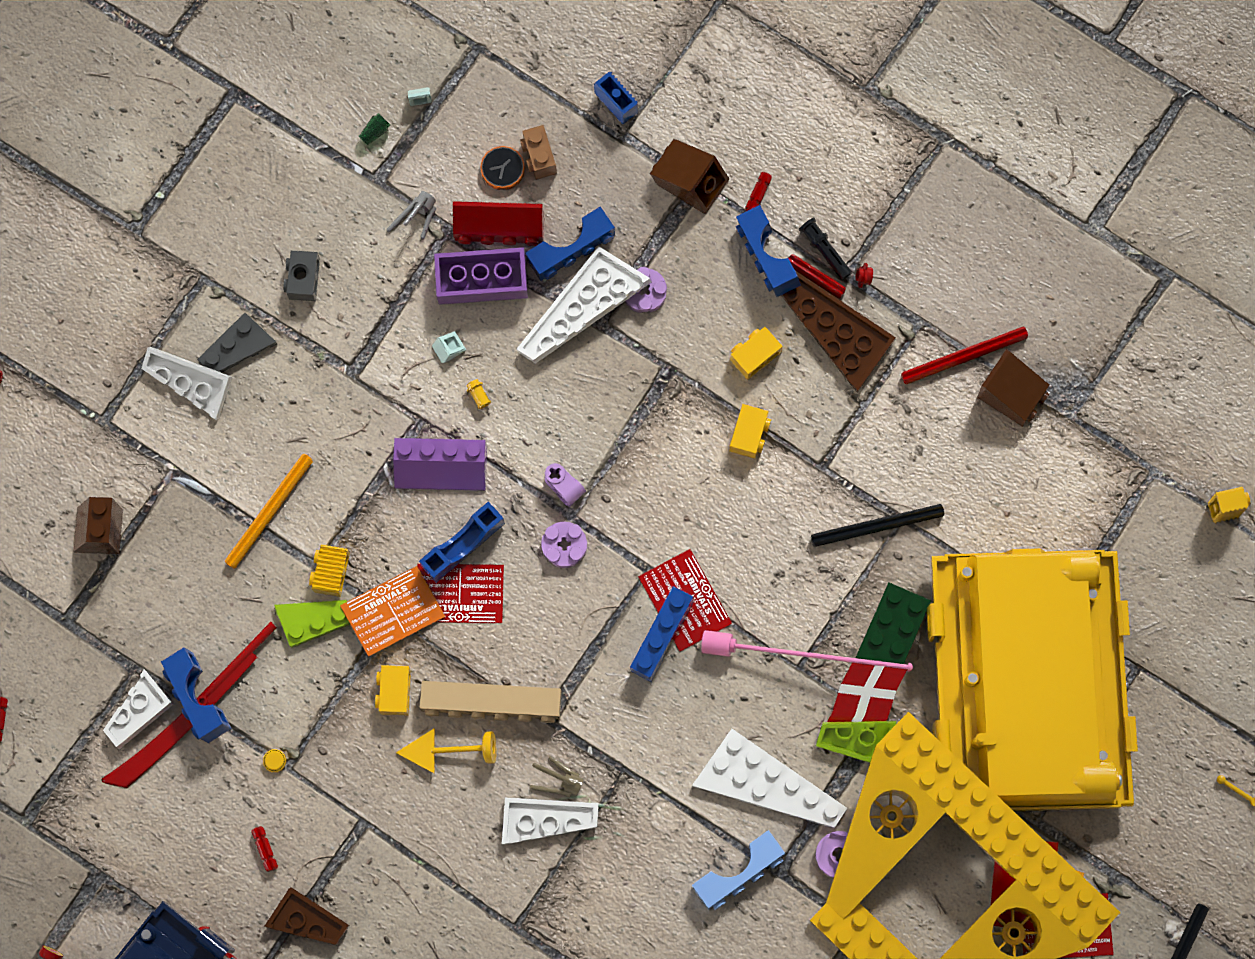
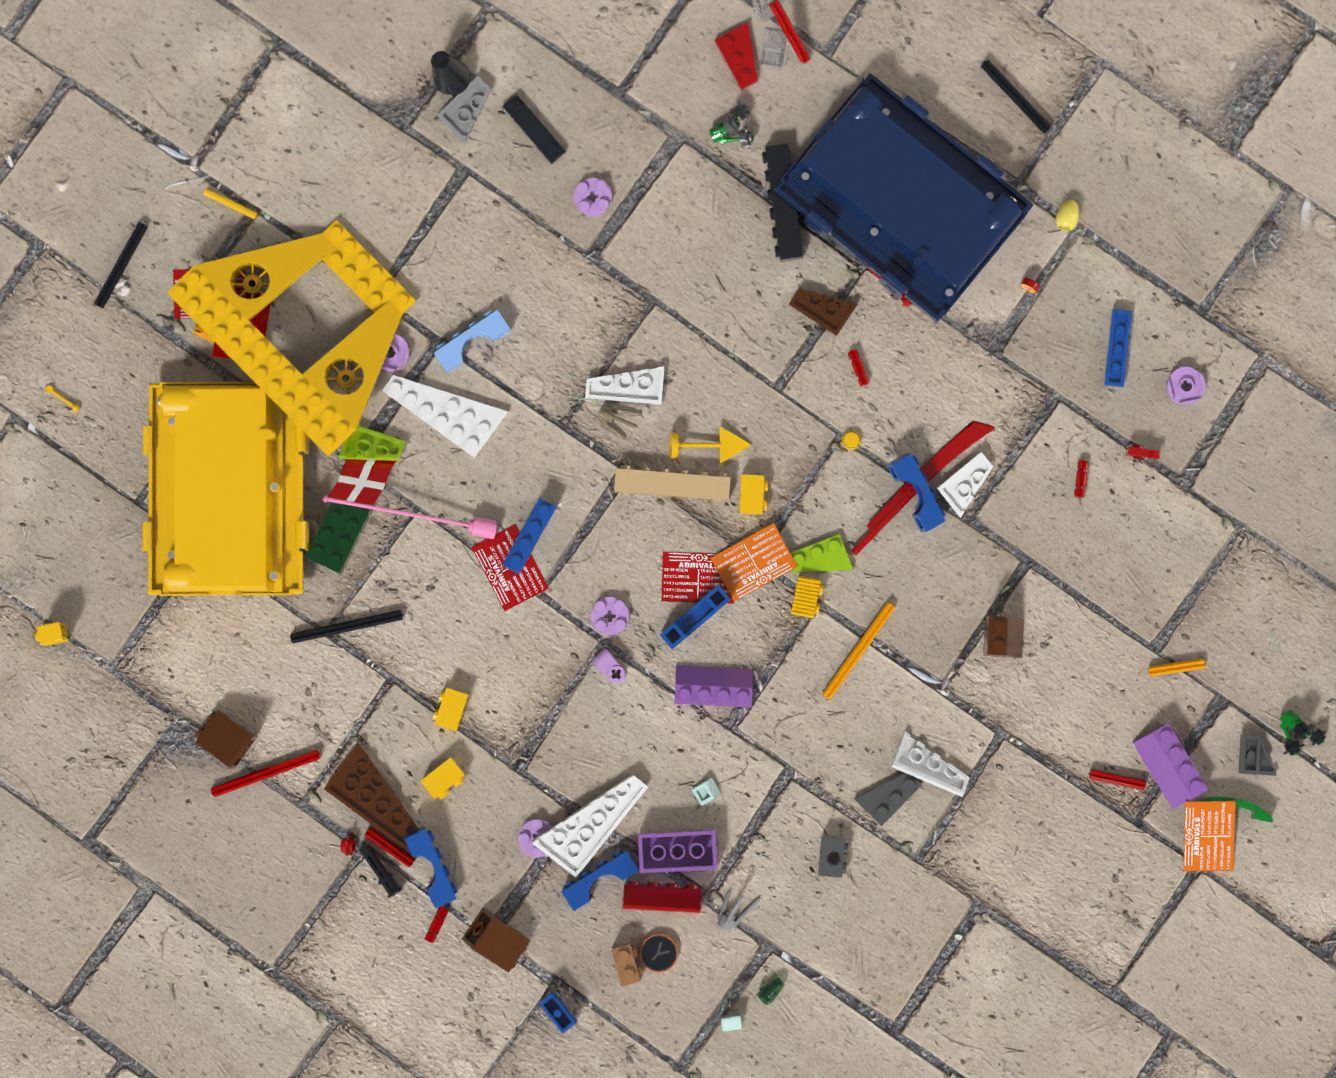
camera: 175 degrees right, 10 degrees up
yellow pin [466,379,491,409] -> none

